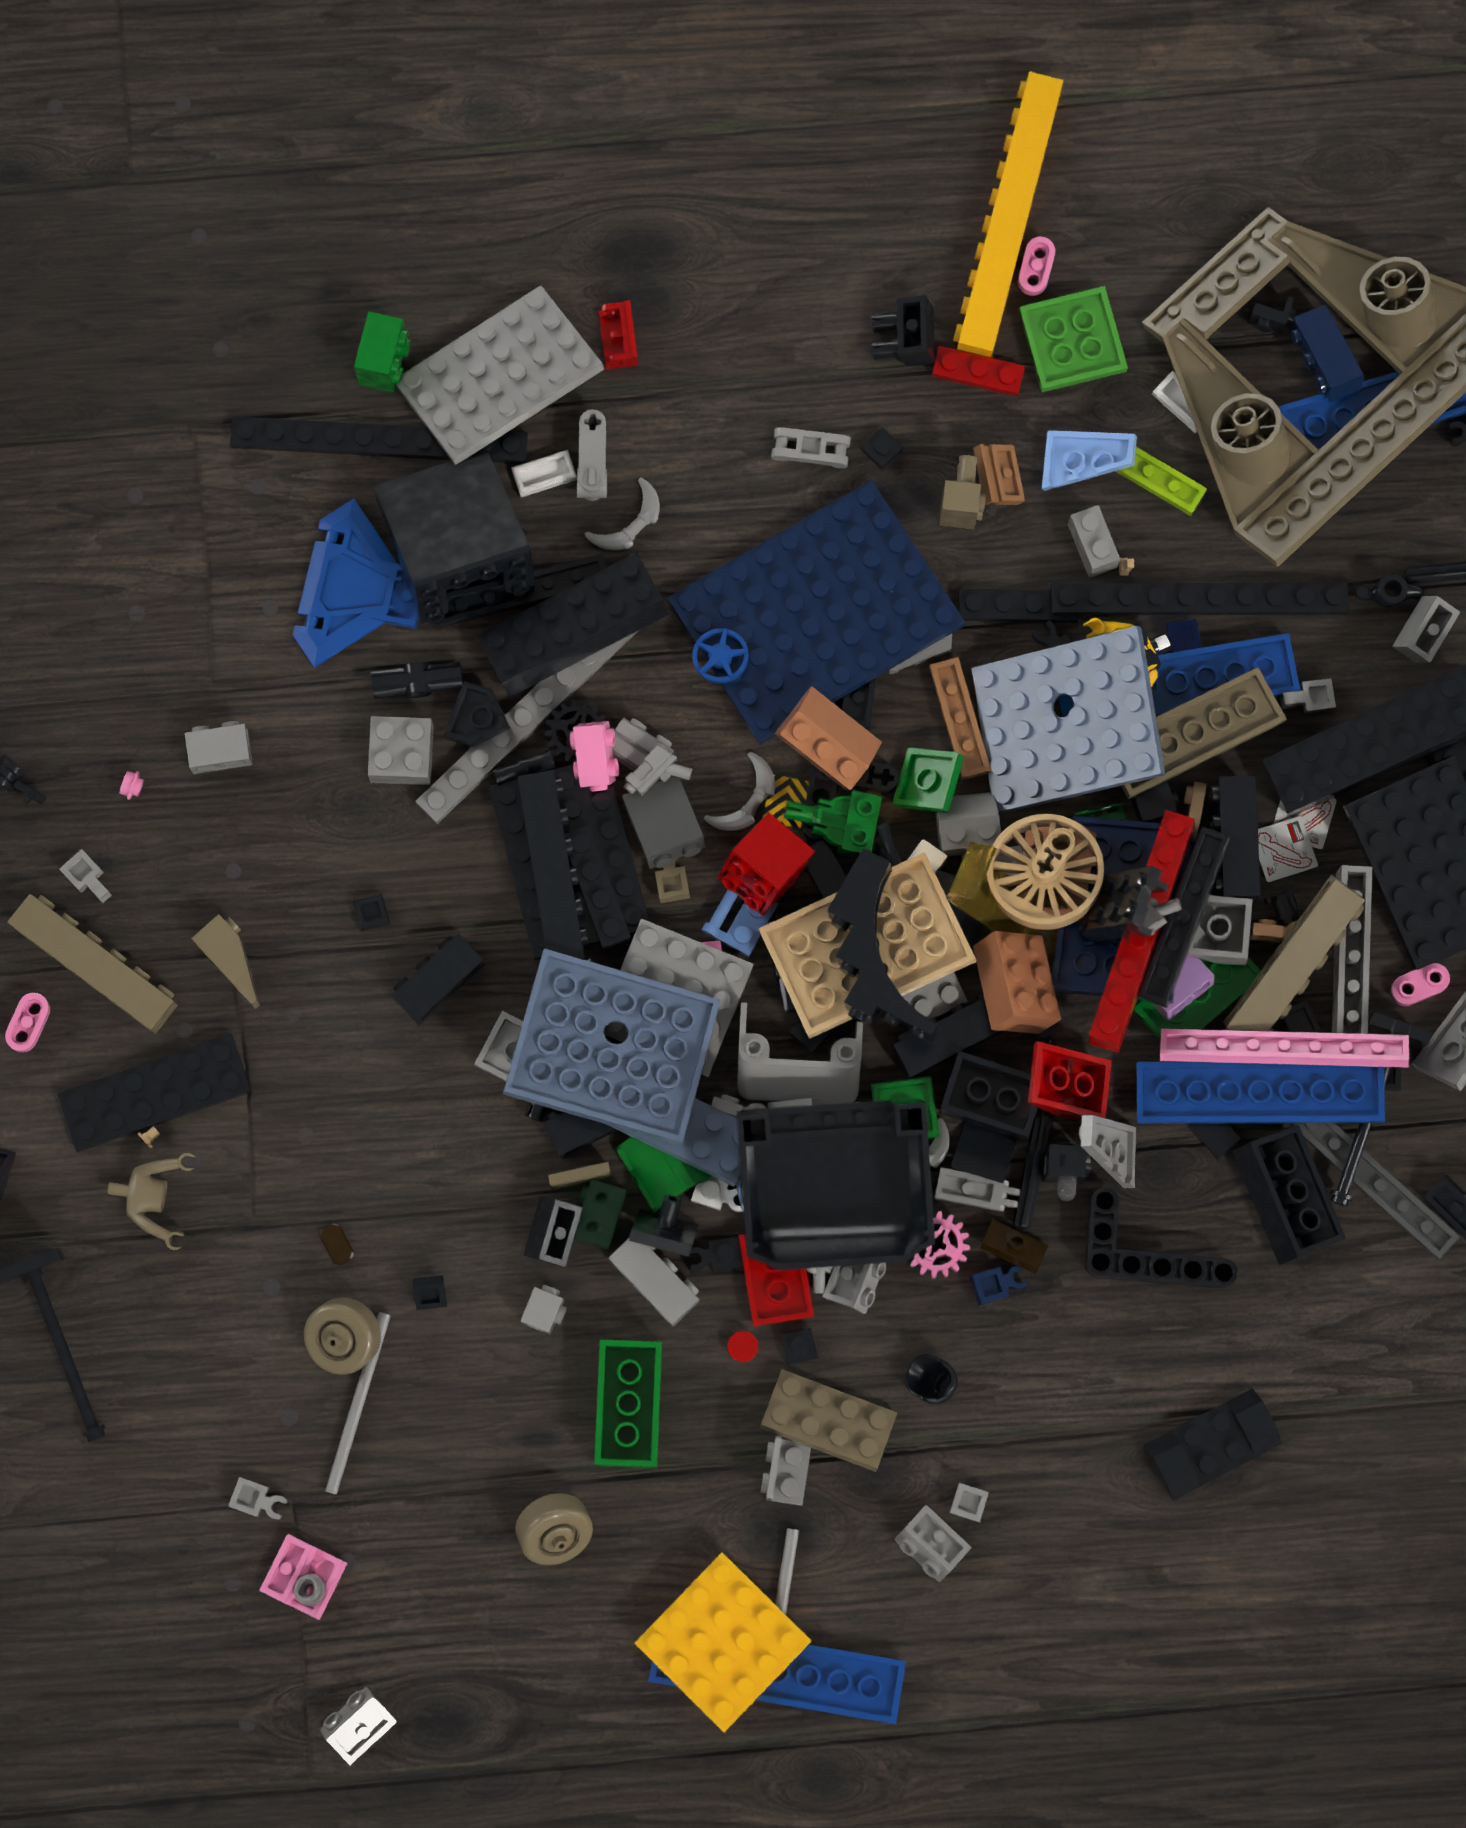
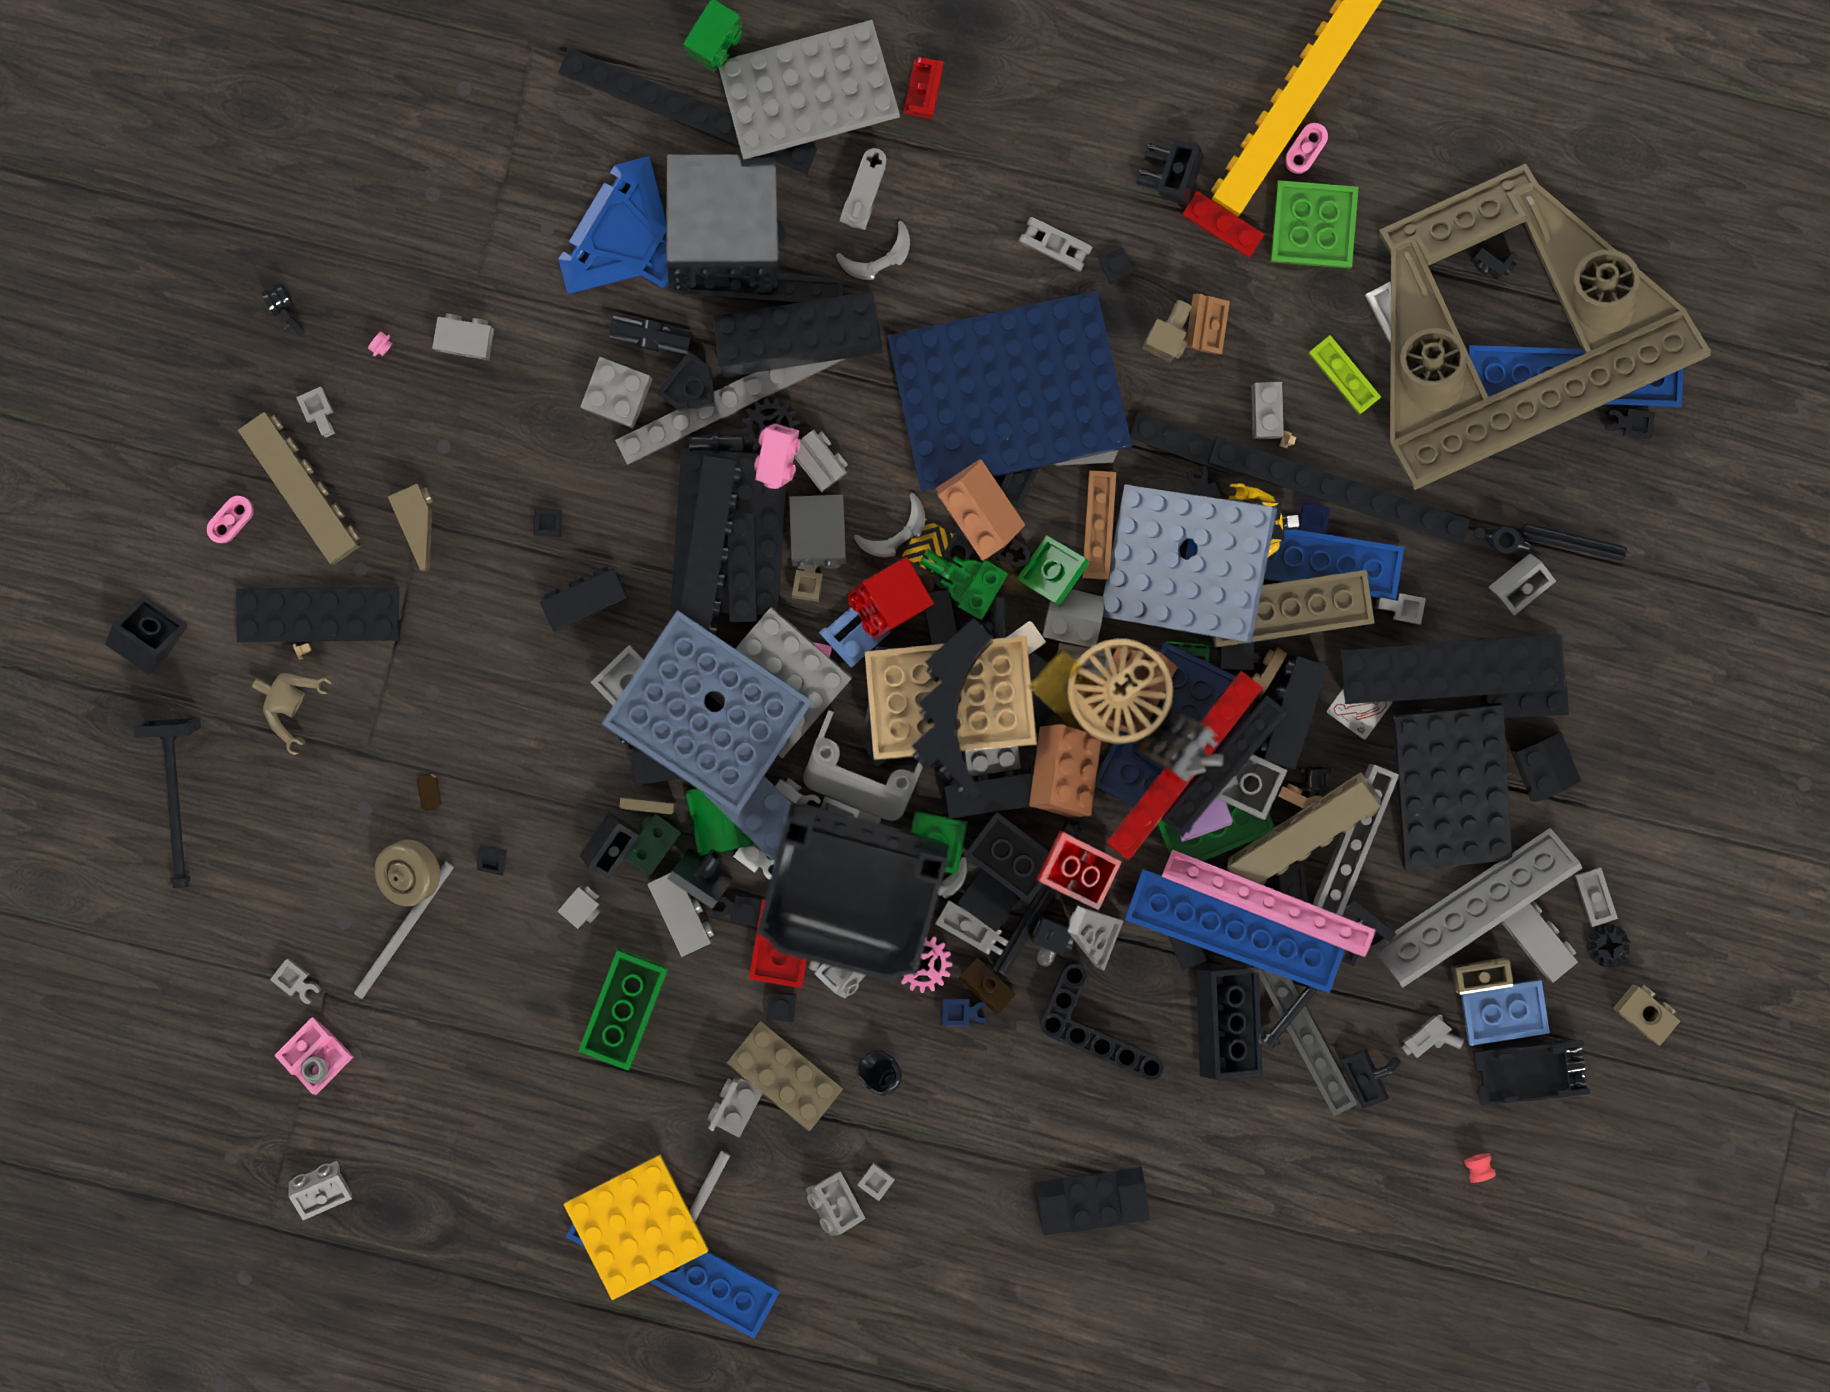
camera: 20 degrees right, 10 degrees up
white tile [511,450,577,497] -> none
dark tan wheel [515,1493,593,1565] -> none
light grey piece [623,745,693,796] -> none
blue wheel [692,628,749,683] -> none
red tile [727,1331,758,1362] -> none
light blue wing [1042,430,1137,491] -> none
white sticker [1258,816,1318,882] -> none
dark blue brick [1290,305,1364,403] -> none
bright pink plate [1390,963,1450,1006] -> none

